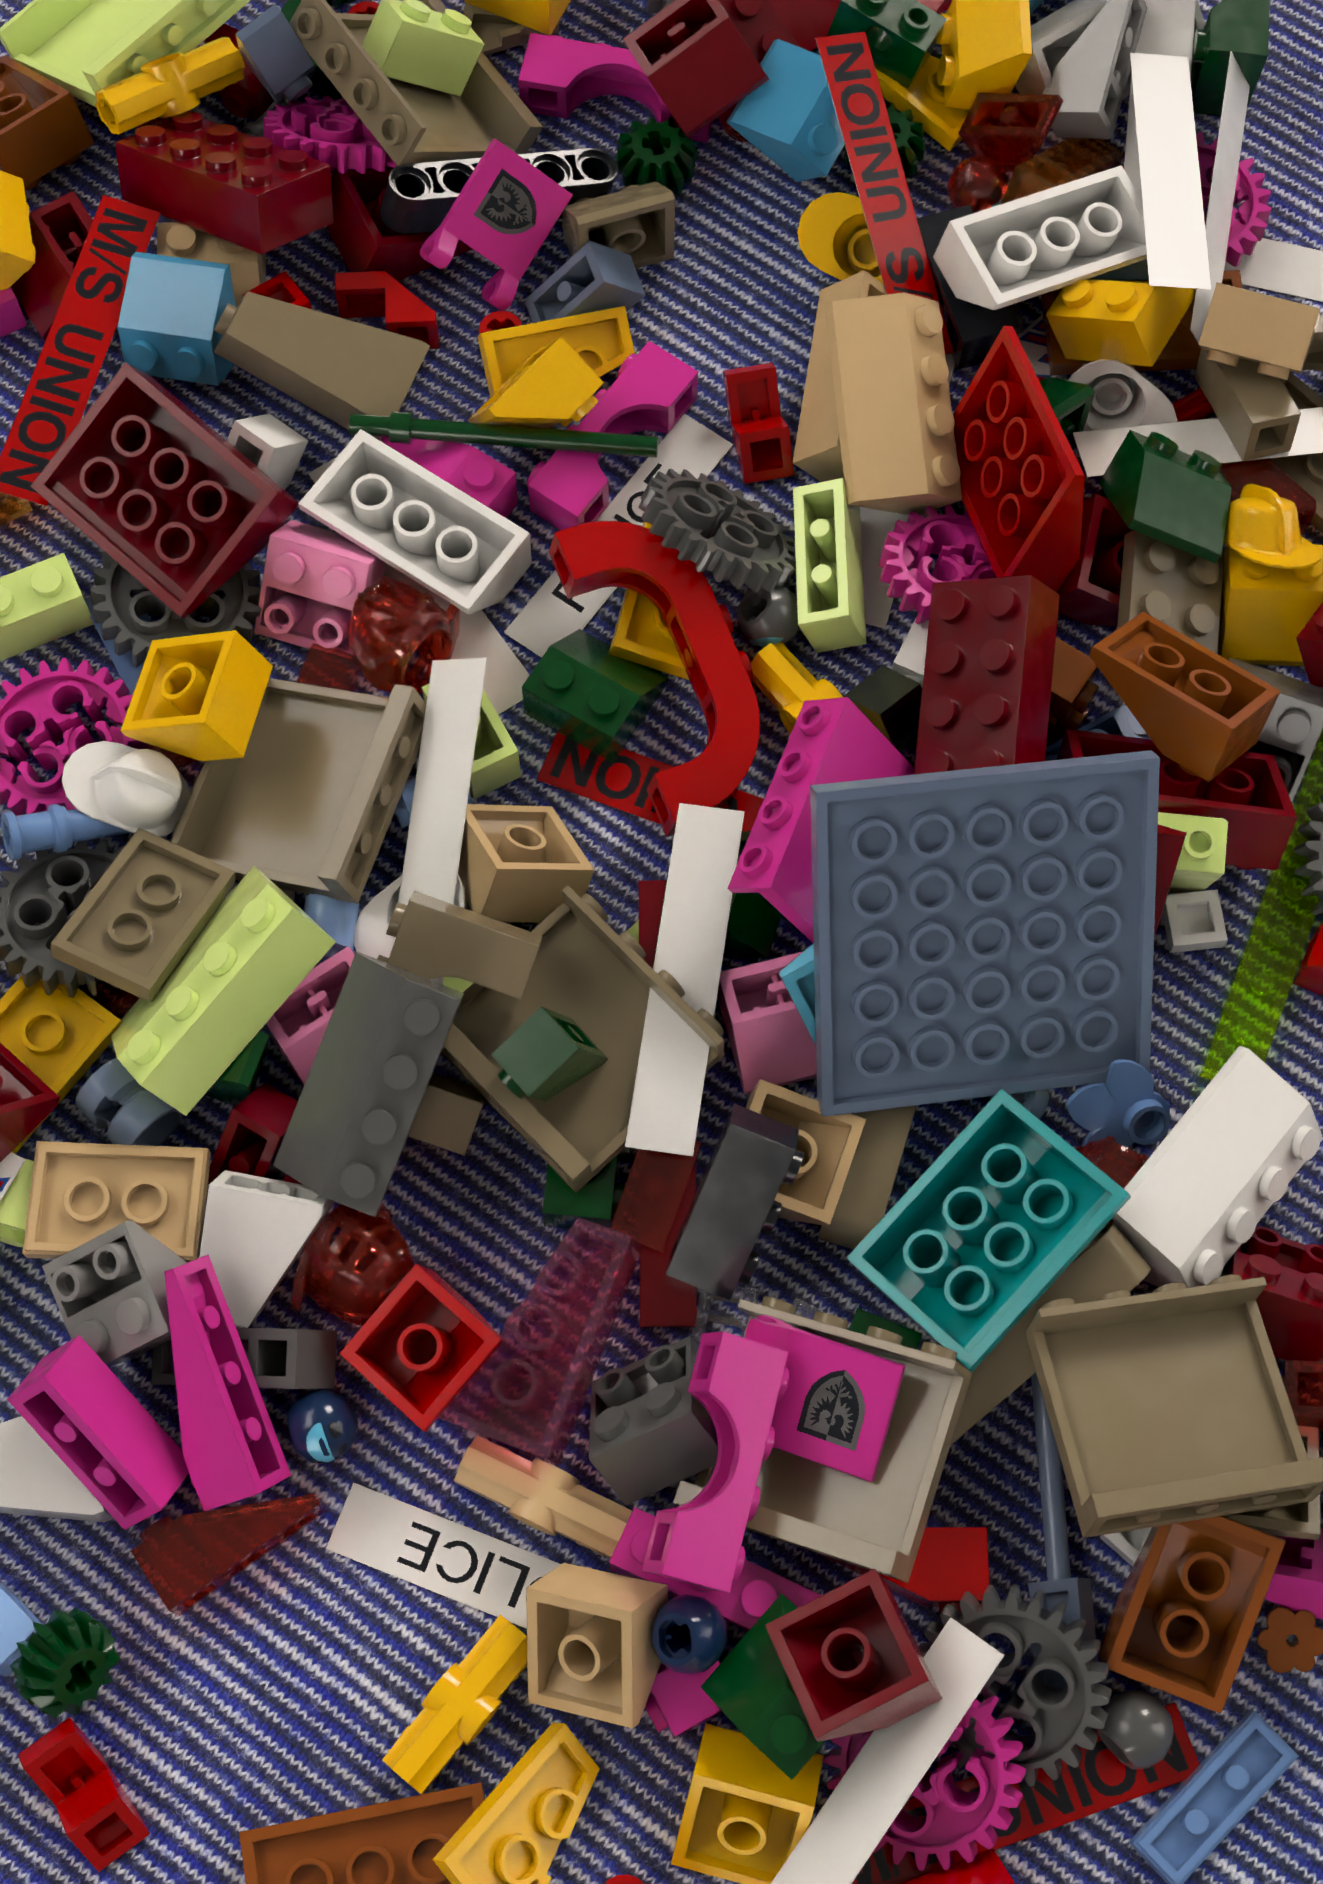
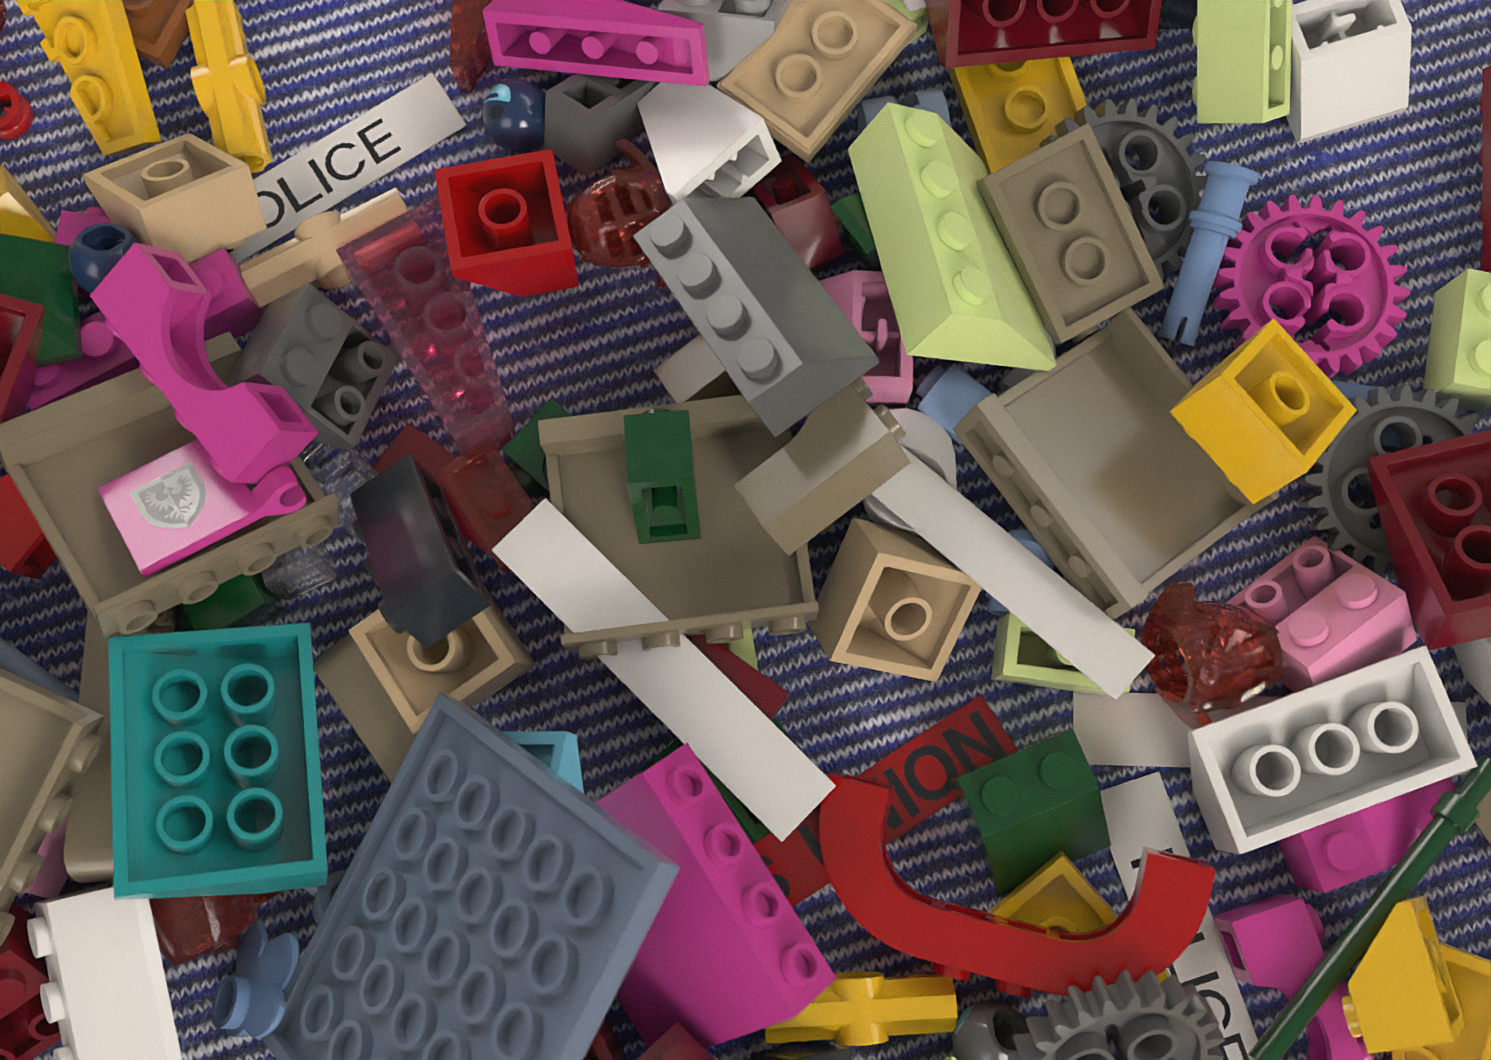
camera: 130 degrees right, 10 degrees up
white piece [62,741,190,837] -> none
clear red tile [297,643,363,692] -> none
bright pink slope [717,951,817,1095] -> none

